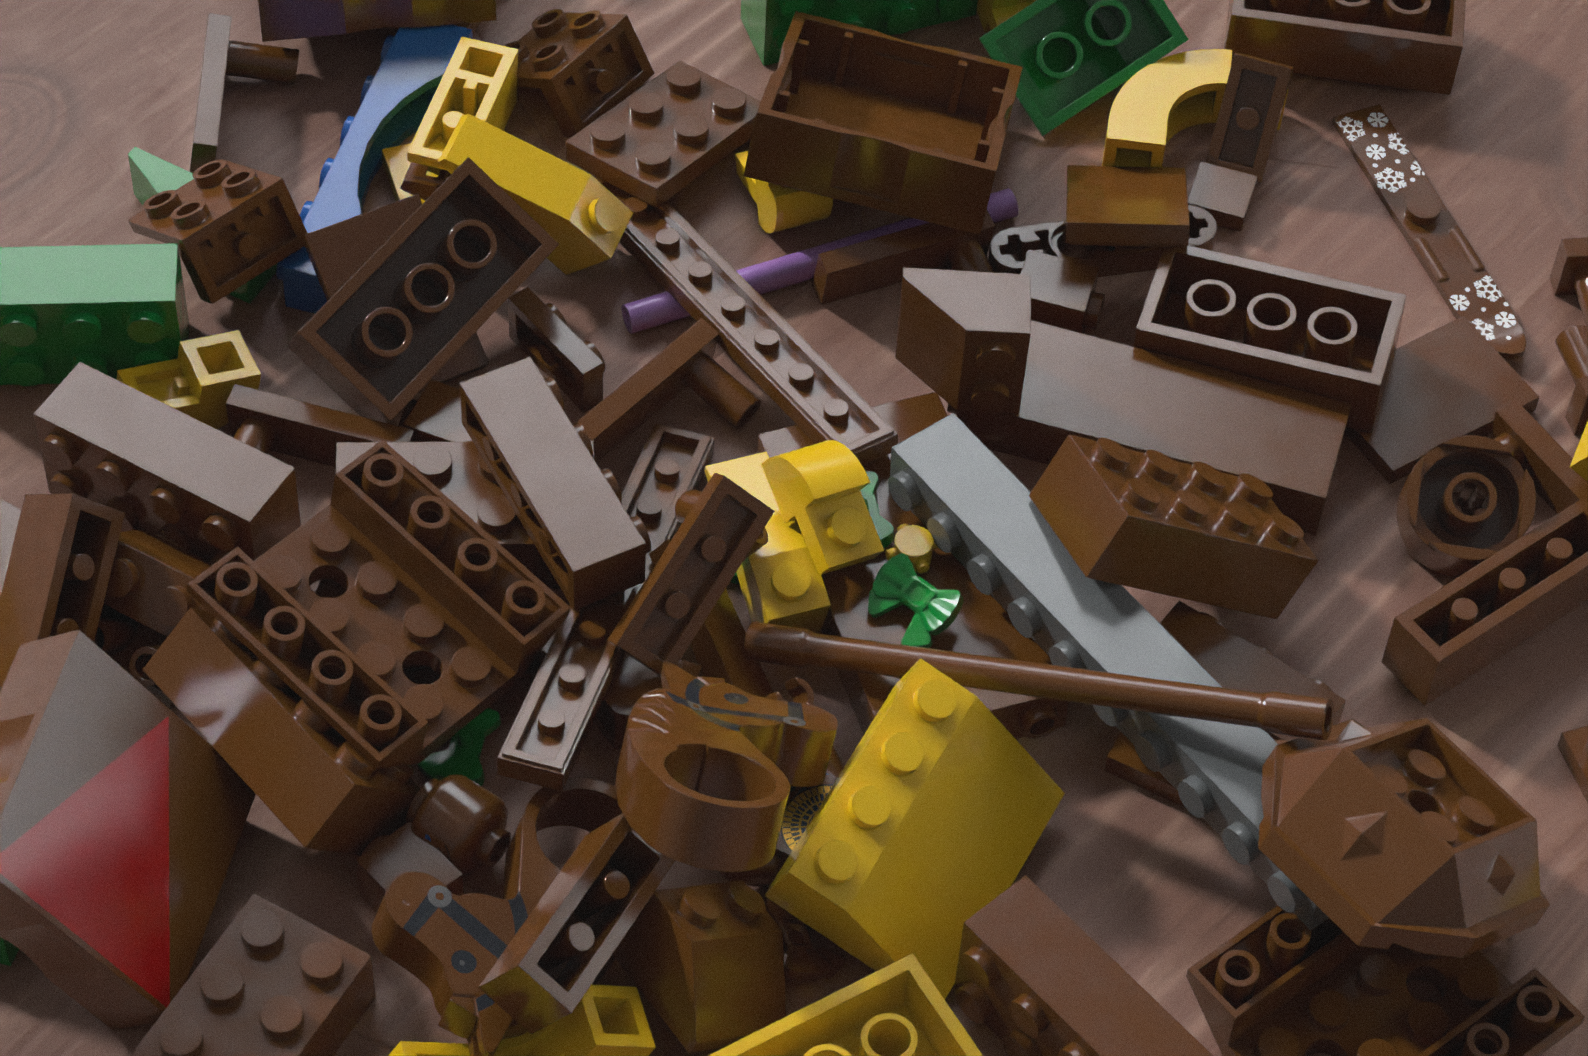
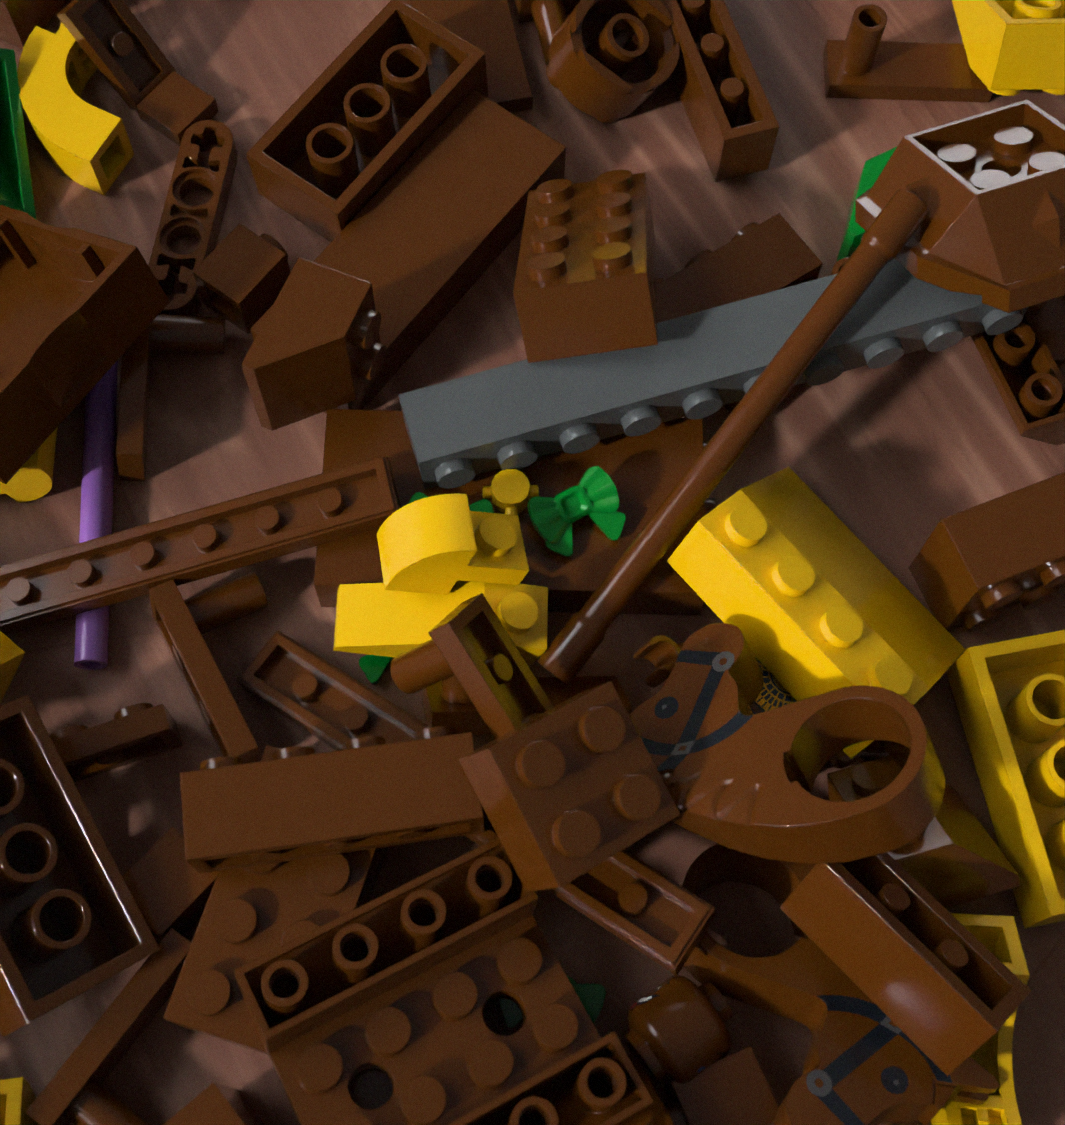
camera: 70 degrees left, 15 degrees up
reddish brown tile [1066,165,1190,247] -> none
none -> reddish brown brick [458,681,680,892]

